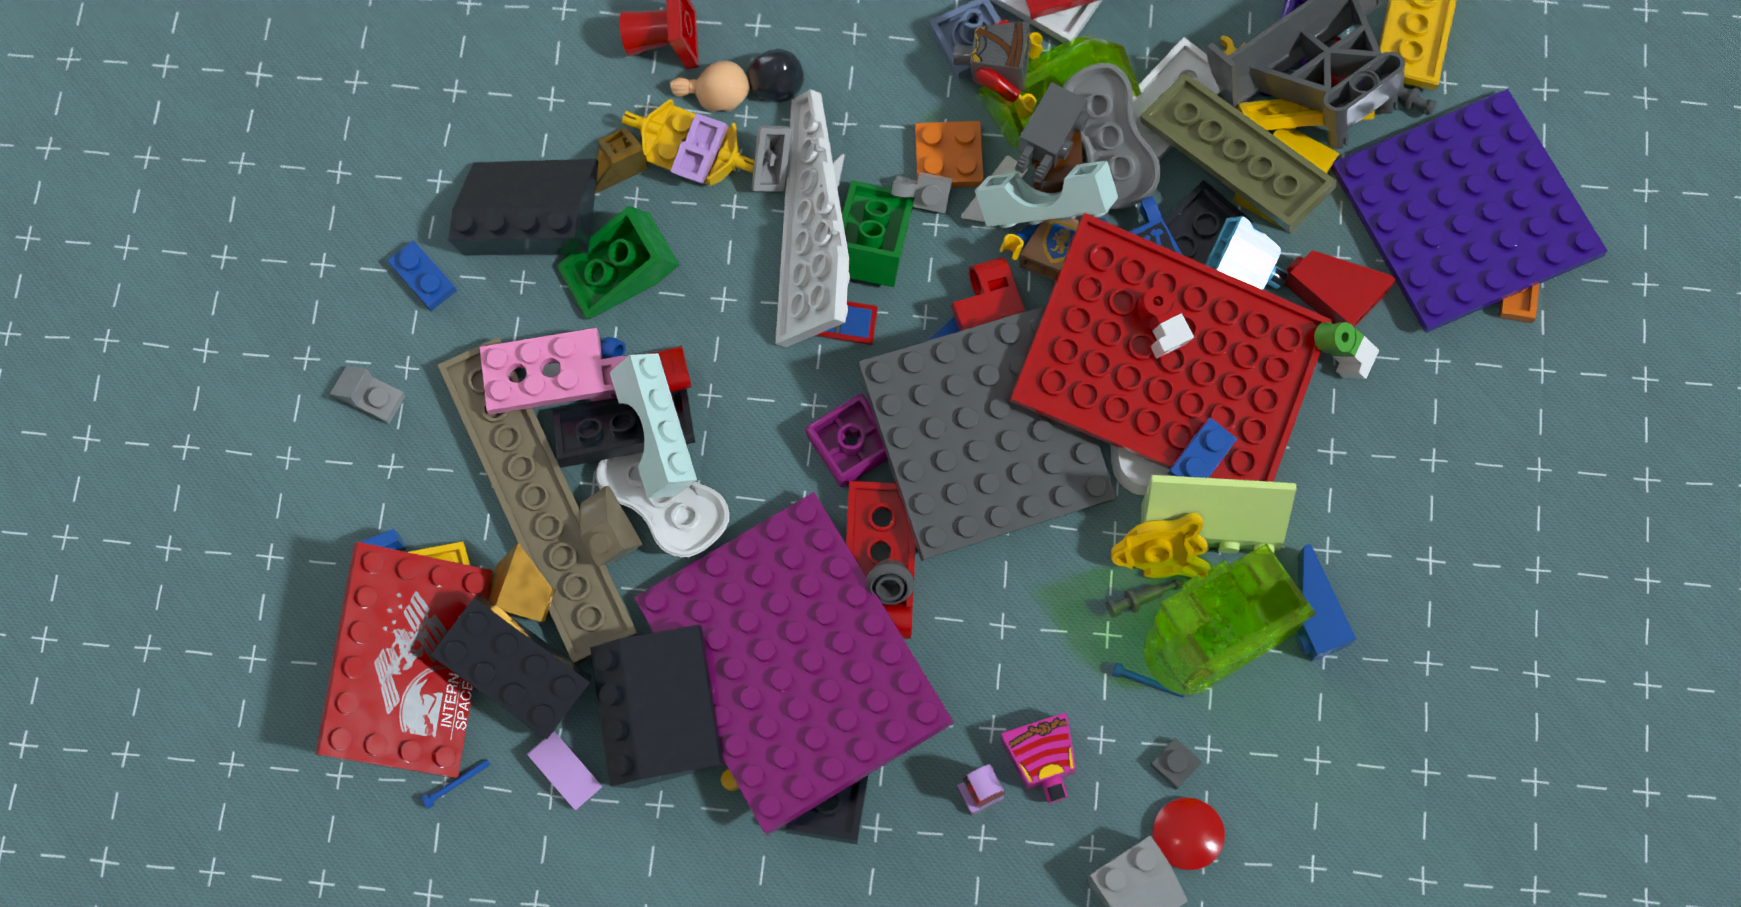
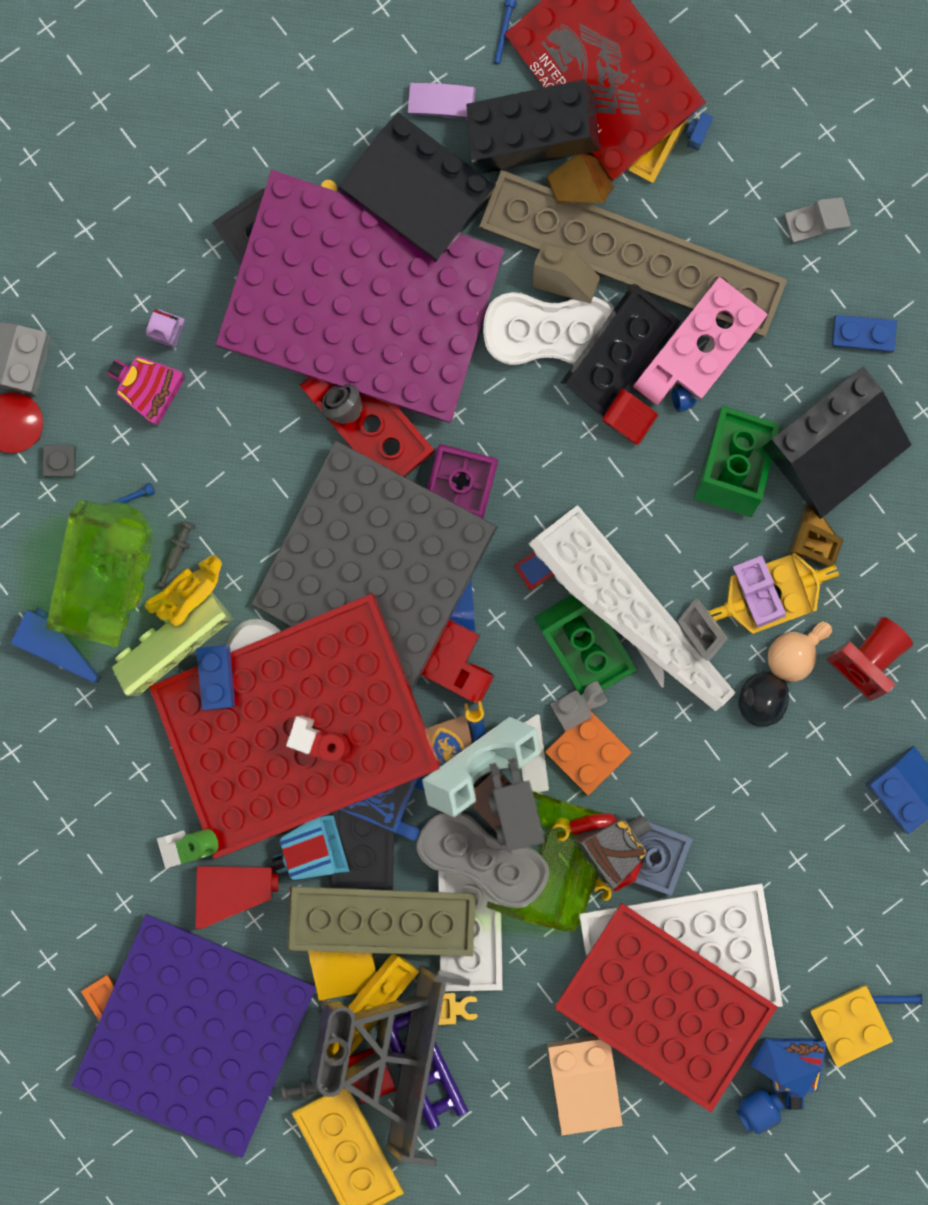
camera: 135 degrees right, 15 degrees up
light aqua arch [610,353,697,499] -> none

